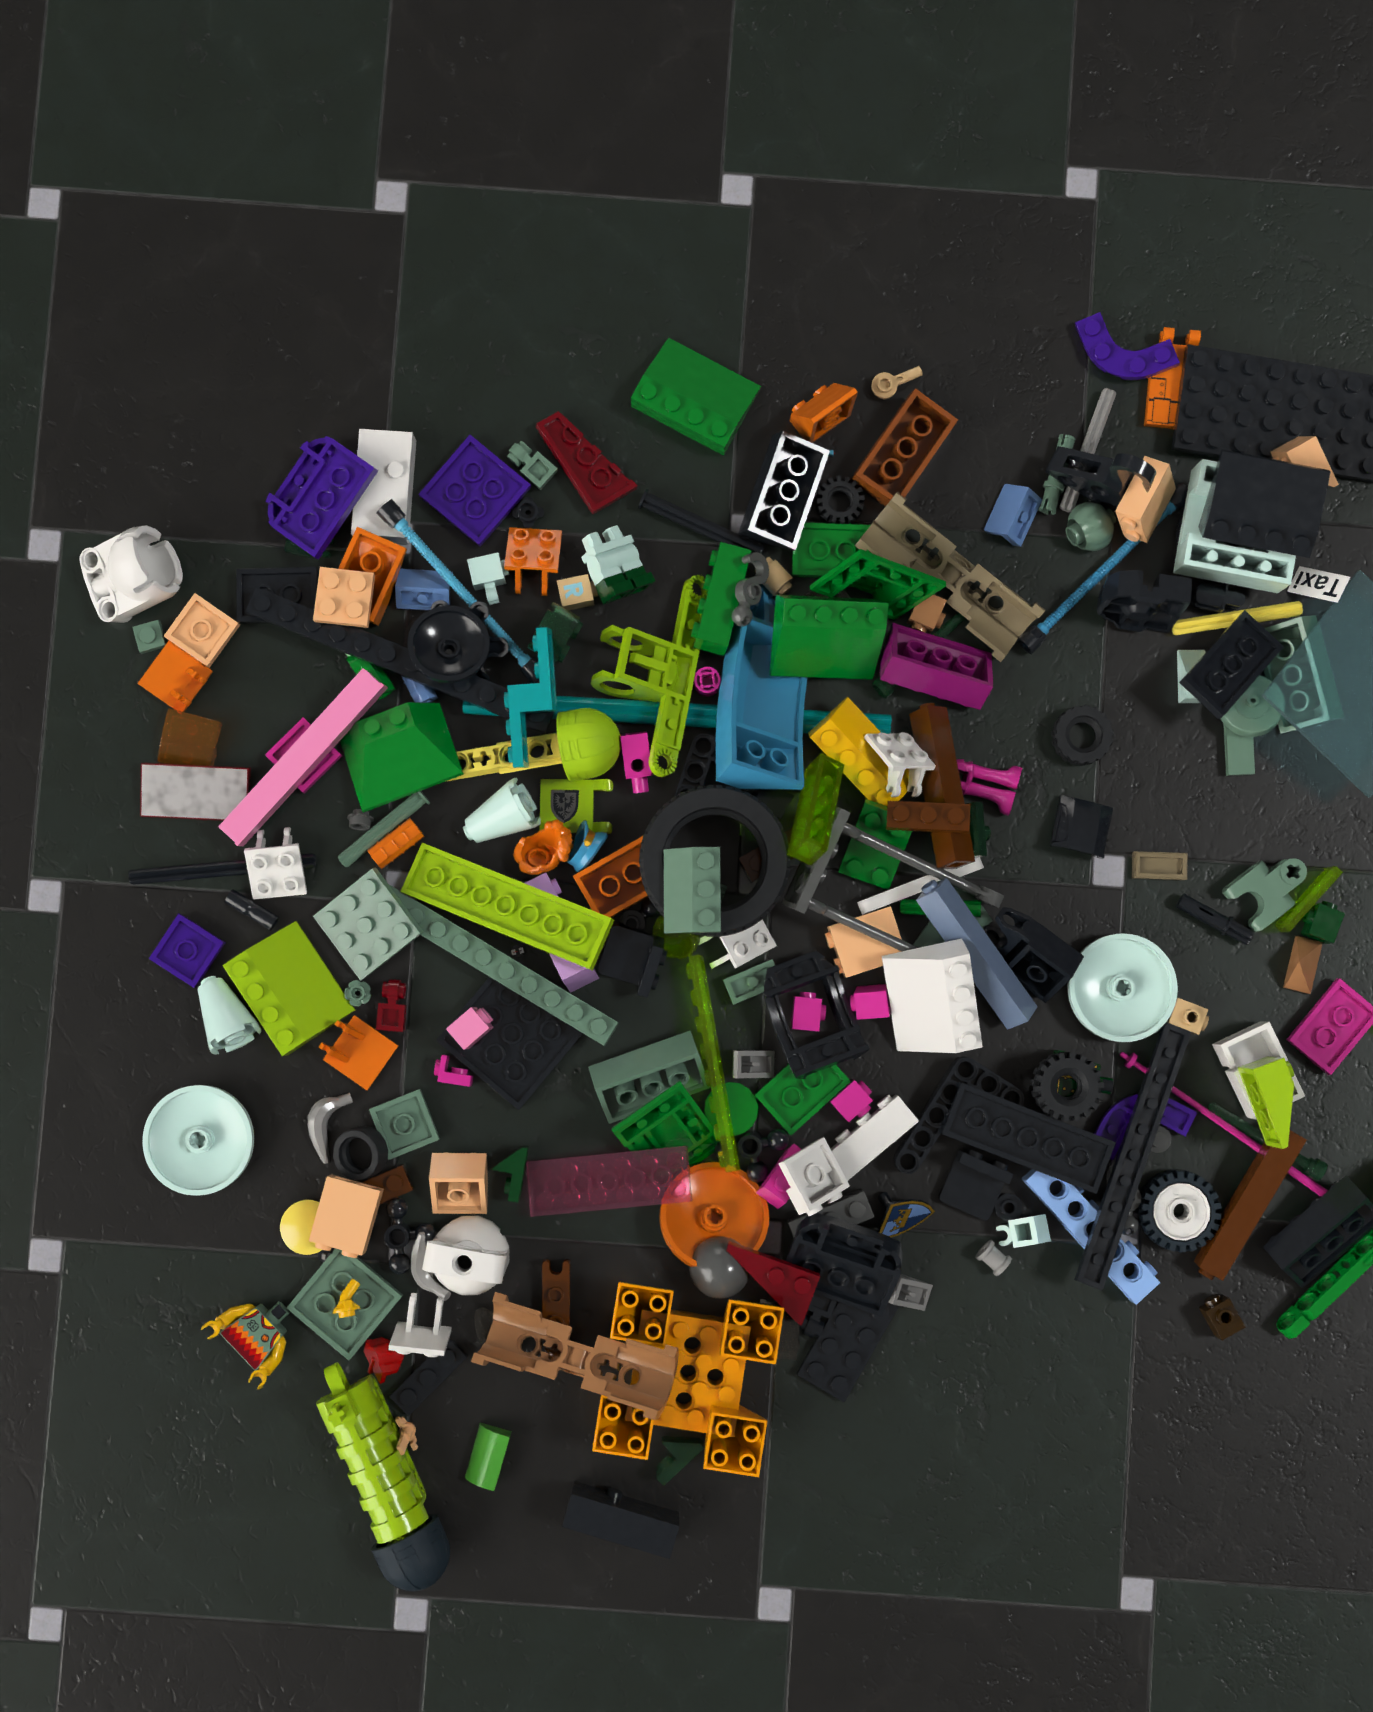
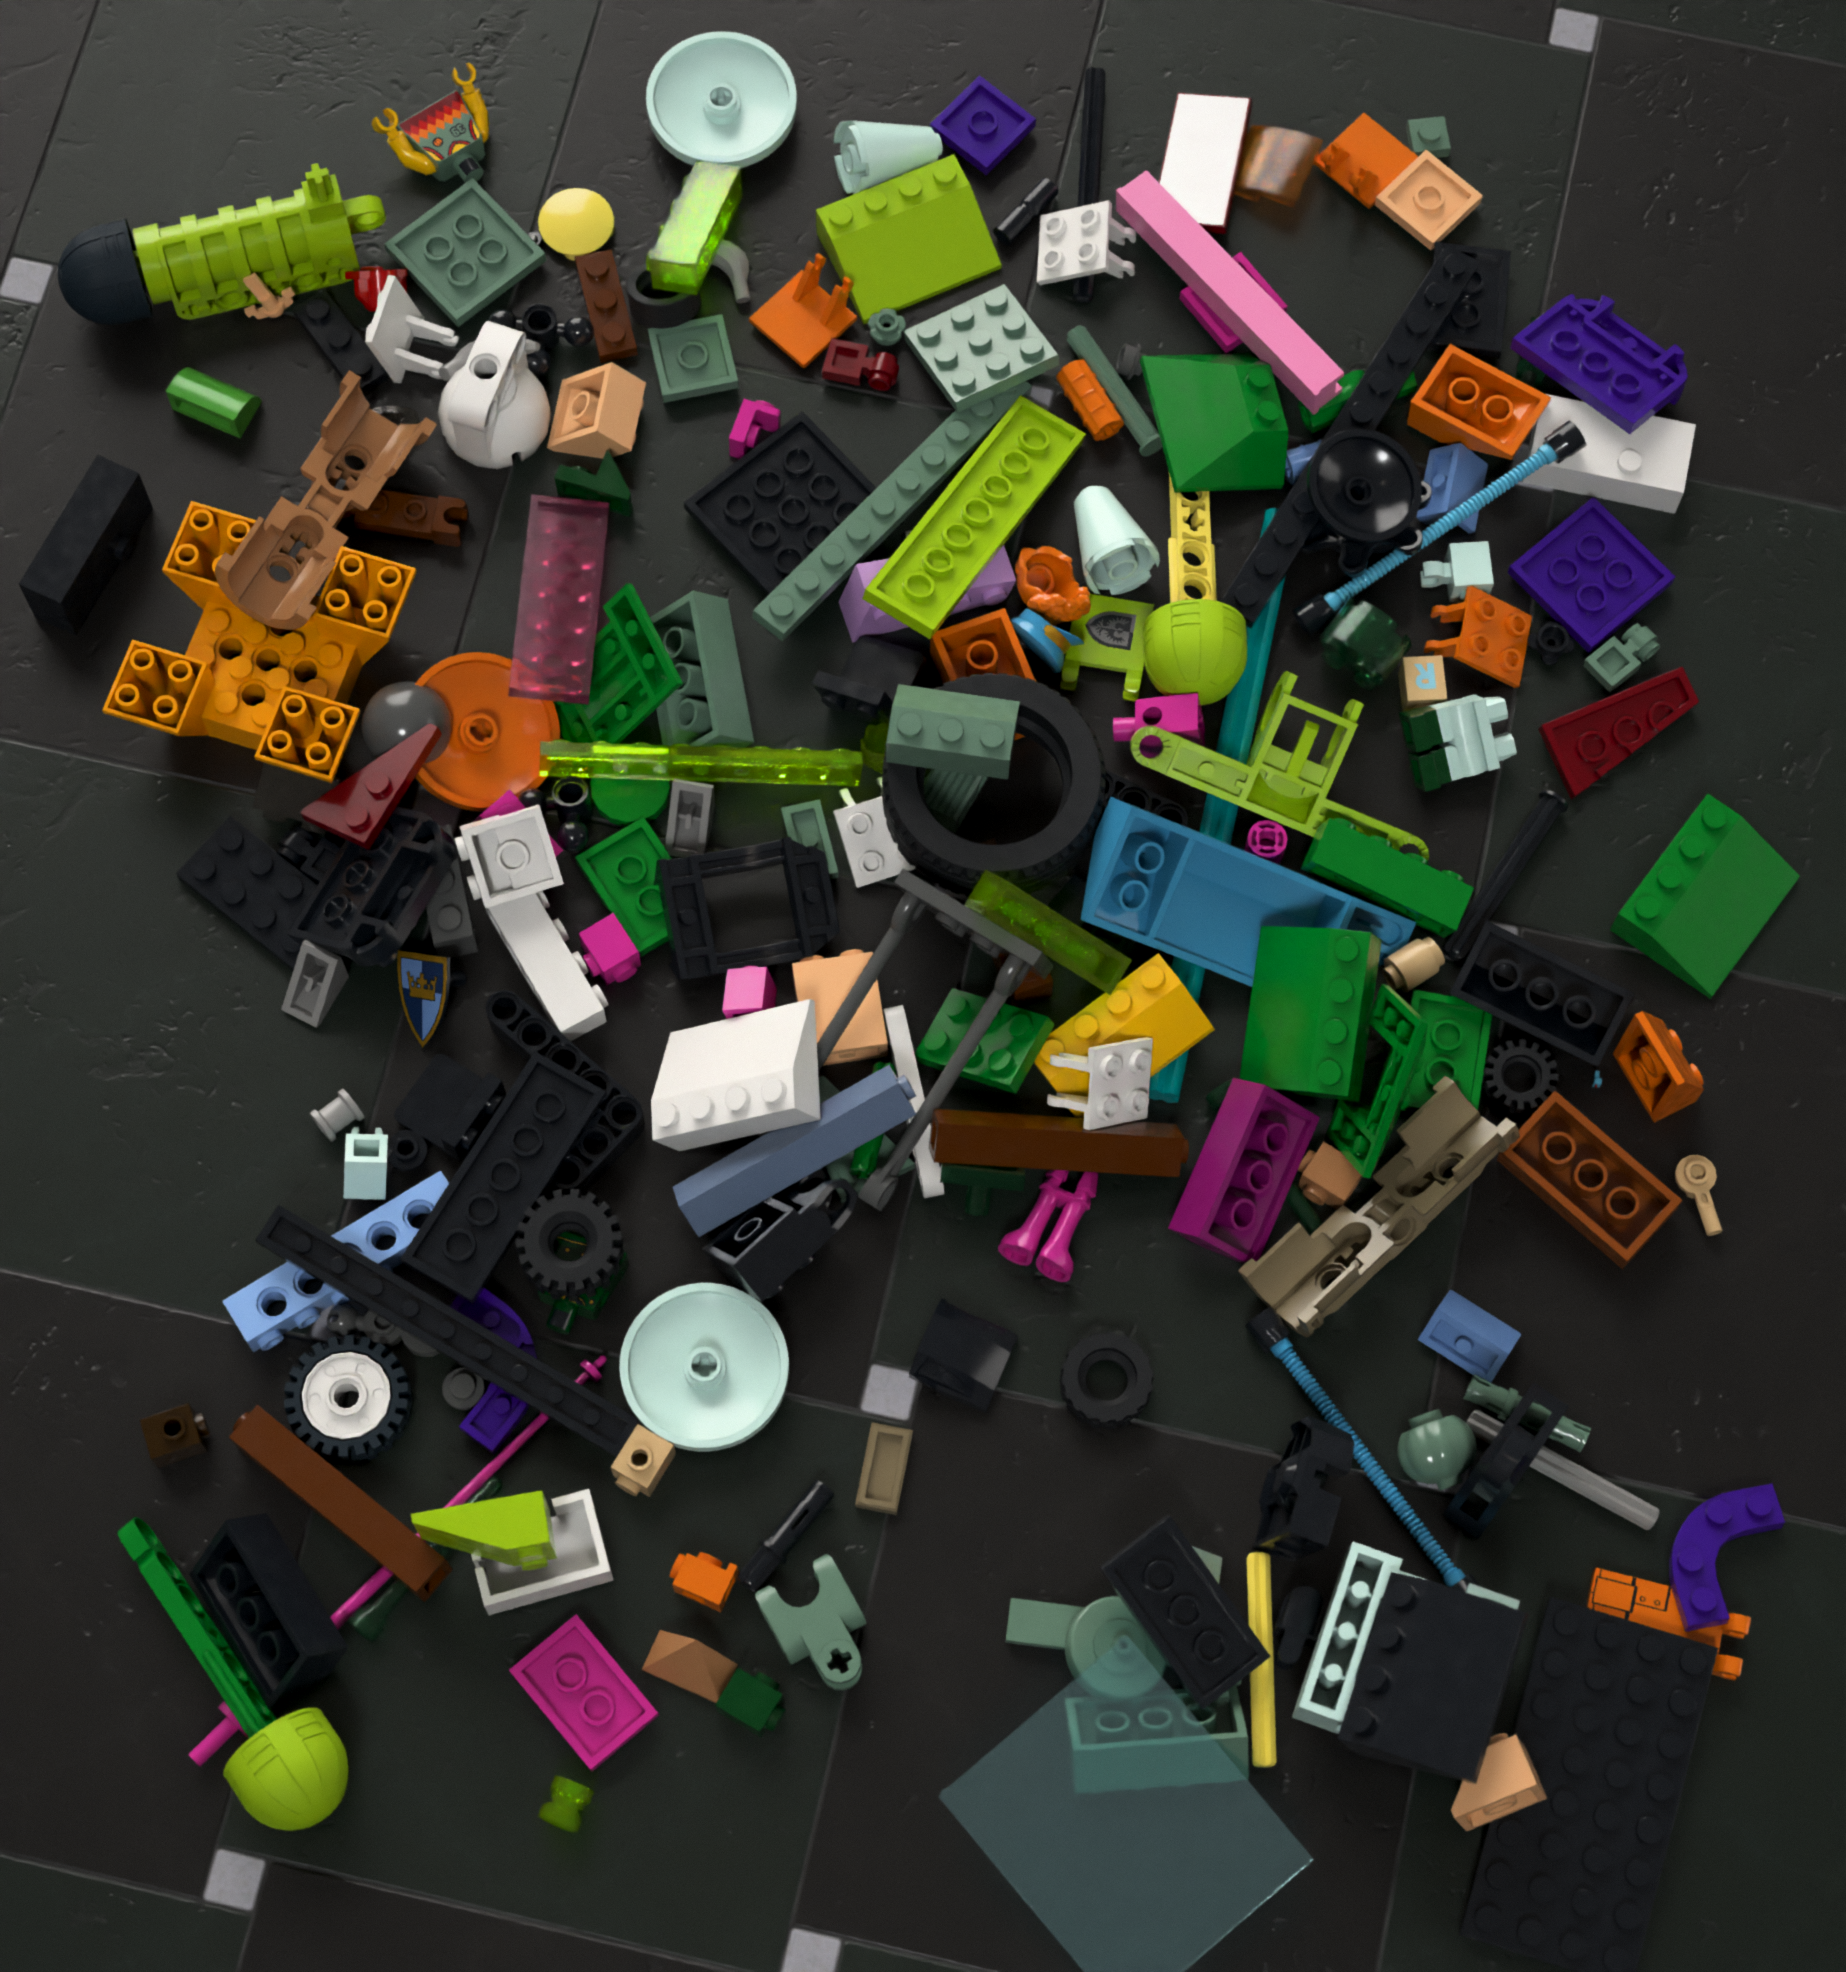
camera: 105 degrees right, 15 degrees down
white piece [80,525,183,623] -> none
light nougat brick [309,1174,384,1258] -> none
light nougat plate [313,567,375,628] -> none
yellow plate [333,1279,361,1318] -> none
bright pink brick [446,1007,494,1050] -> none
teal bracket [504,627,557,768] -> none
clear green slope [656,1436,704,1486] -> none
dark grey piece [732,552,769,627] -> none
dark pink brick [790,992,826,1031] -> none
reddish brown plate [886,801,970,833] -> none
light nougat brick [1115,456,1176,543] -> none
clear neon green tile [1275,866,1343,933] -> none
white sticker [1287,566,1350,603] -> none
none -> clear neon green brick [646,160,743,295]
none -> orange brick [669,1552,739,1613]

